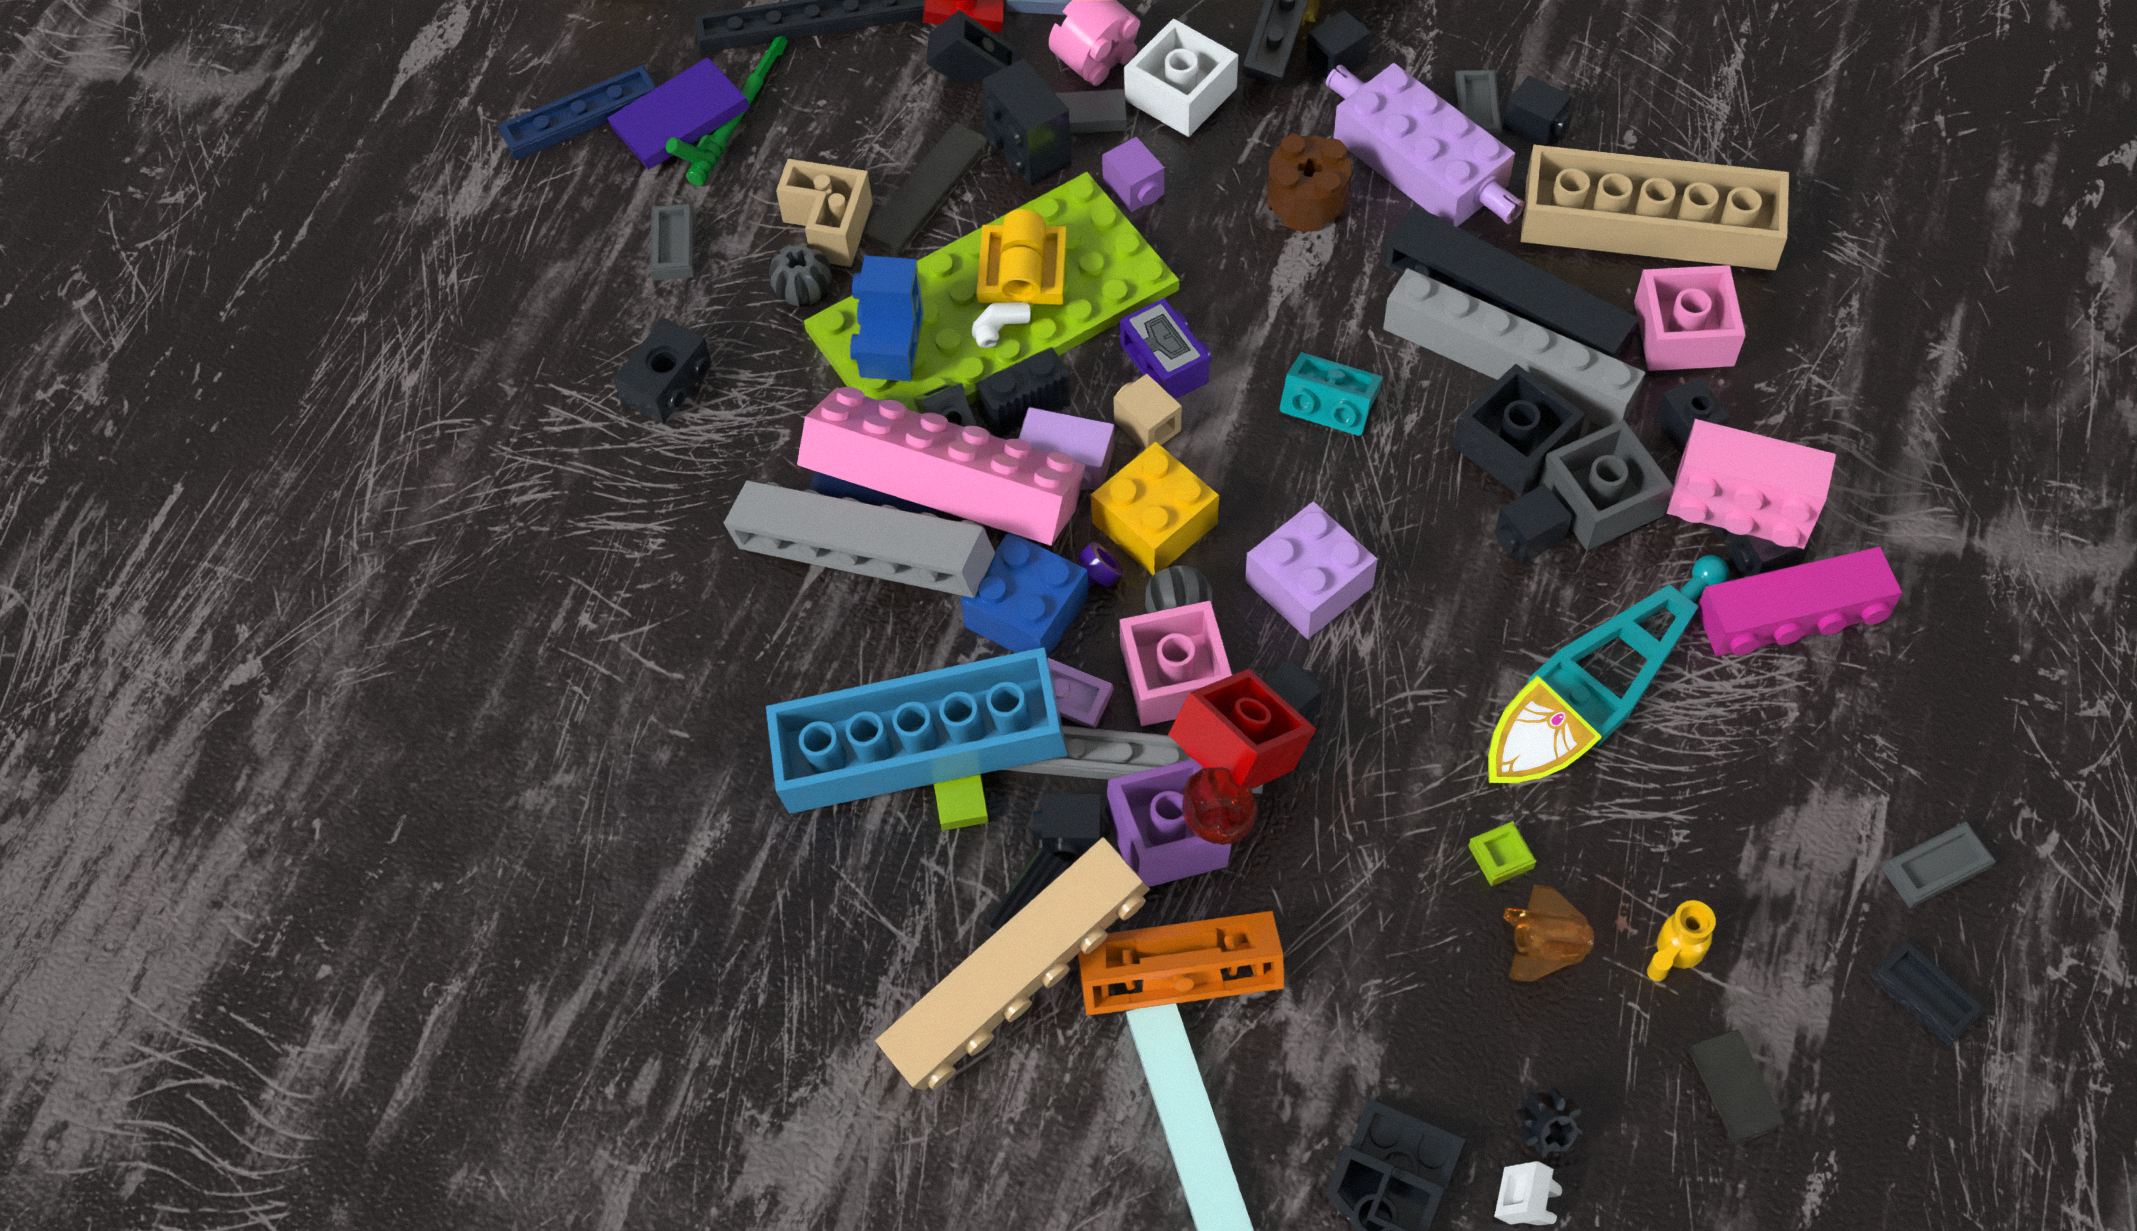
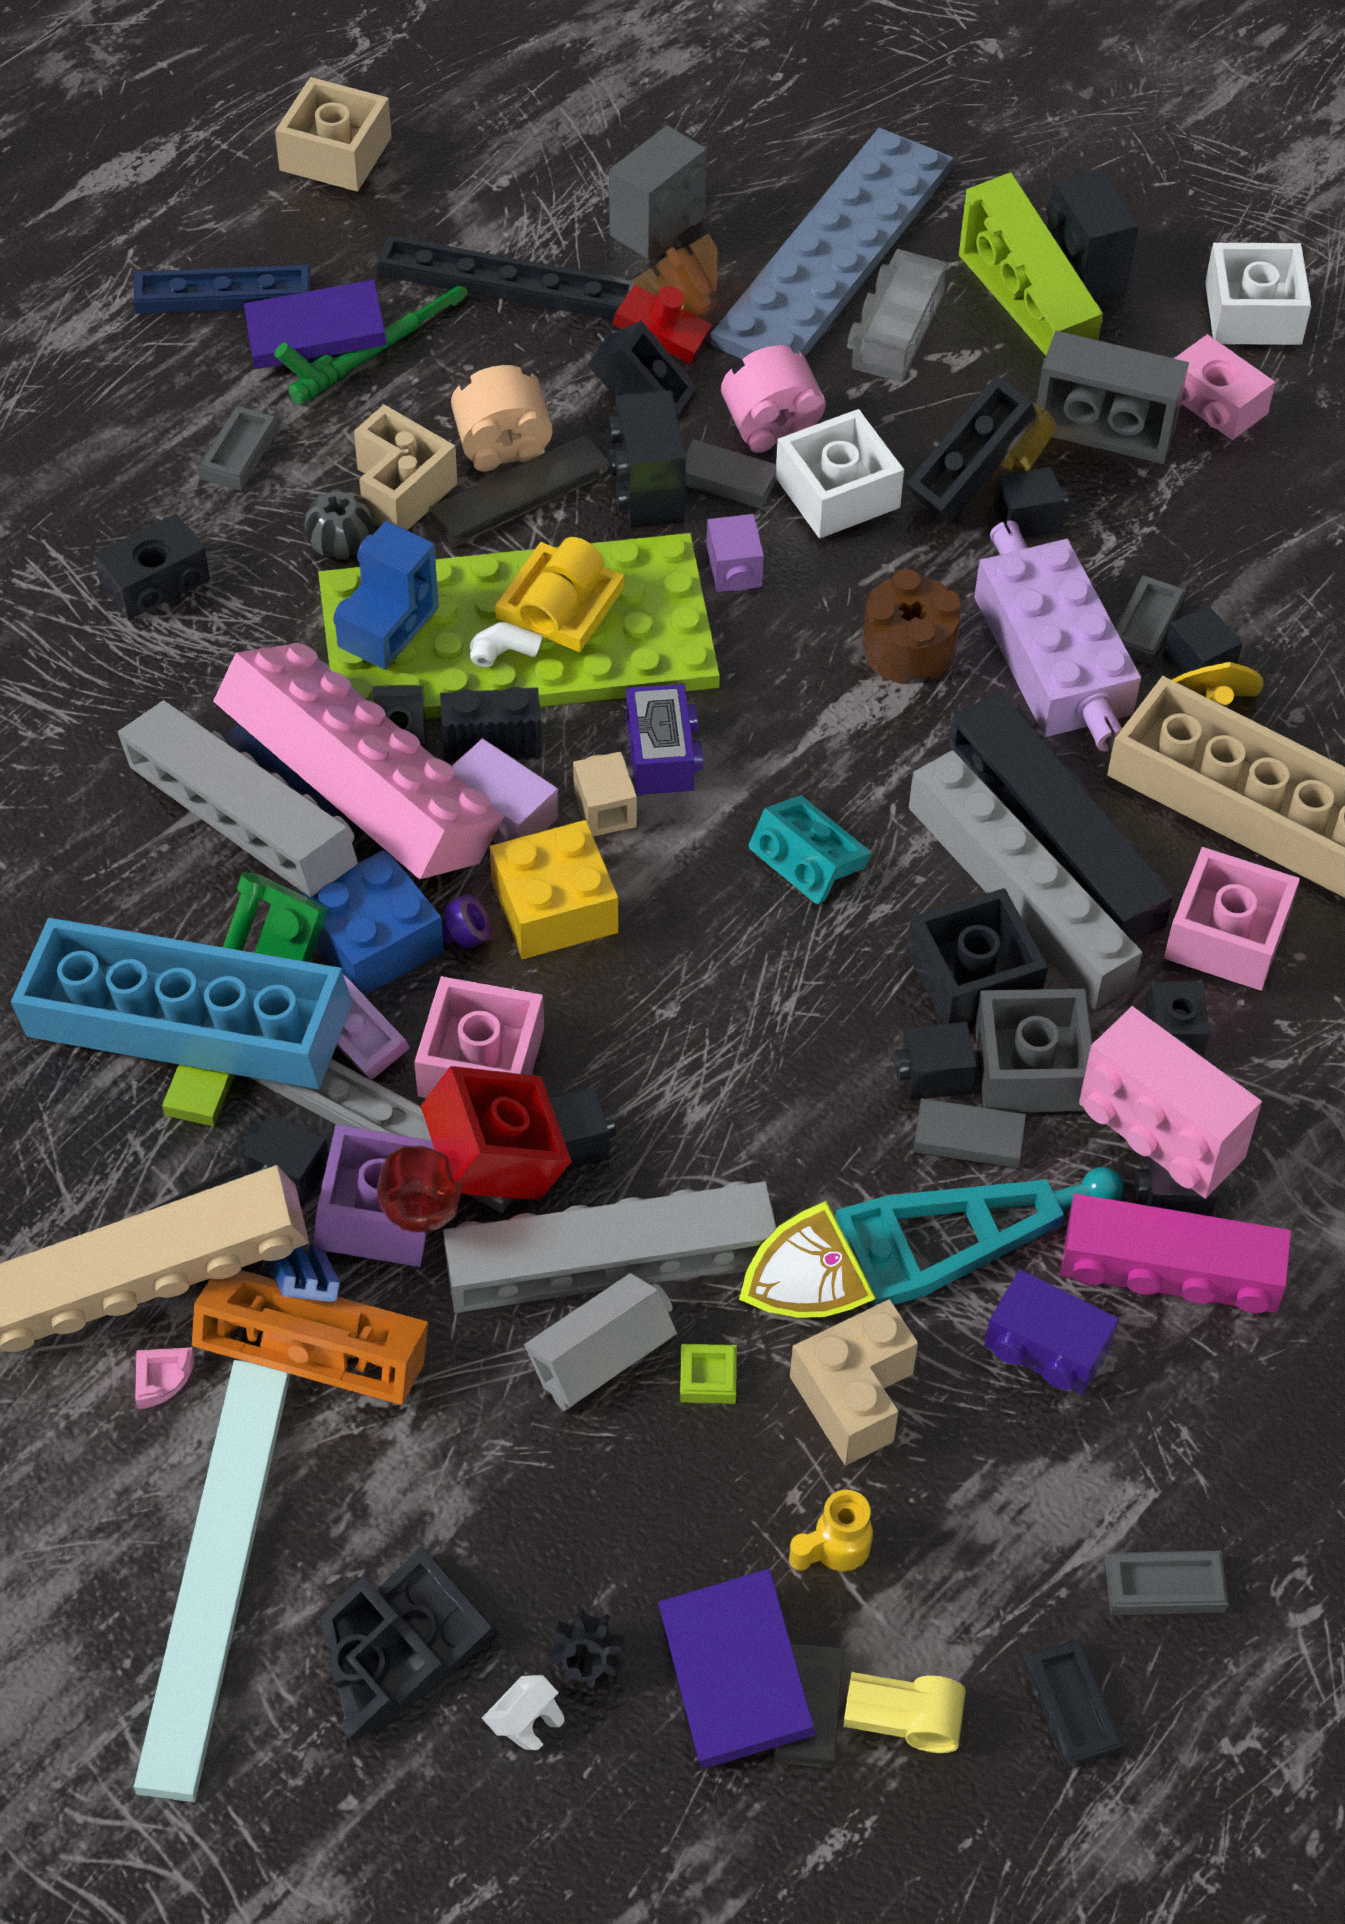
camera: 20 degrees right, 5 degrees down
dark grey piece [1145,566,1212,613] -> none
lavender brick [1245,501,1378,640] -> none
clear orange brick [1504,885,1594,982] -> none
none -> bright pink tile [135,1347,194,1409]
none -> green plate [223,872,329,962]
none -> blue tile [267,1244,340,1302]
none -> light grey brick [443,1181,776,1313]
none -> light nougat brick [451,365,553,472]
none -> light grey brick [524,1273,677,1411]
none -> dark purple tile [658,1568,817,1769]
none -> tan brick [790,1299,918,1466]
none -> light yellow piece [843,1672,966,1753]
none -> dark grey tile [913,1098,1026,1168]
none -> dark purple brick [984,1269,1119,1396]
none -> yellow shield [1172,662,1263,708]

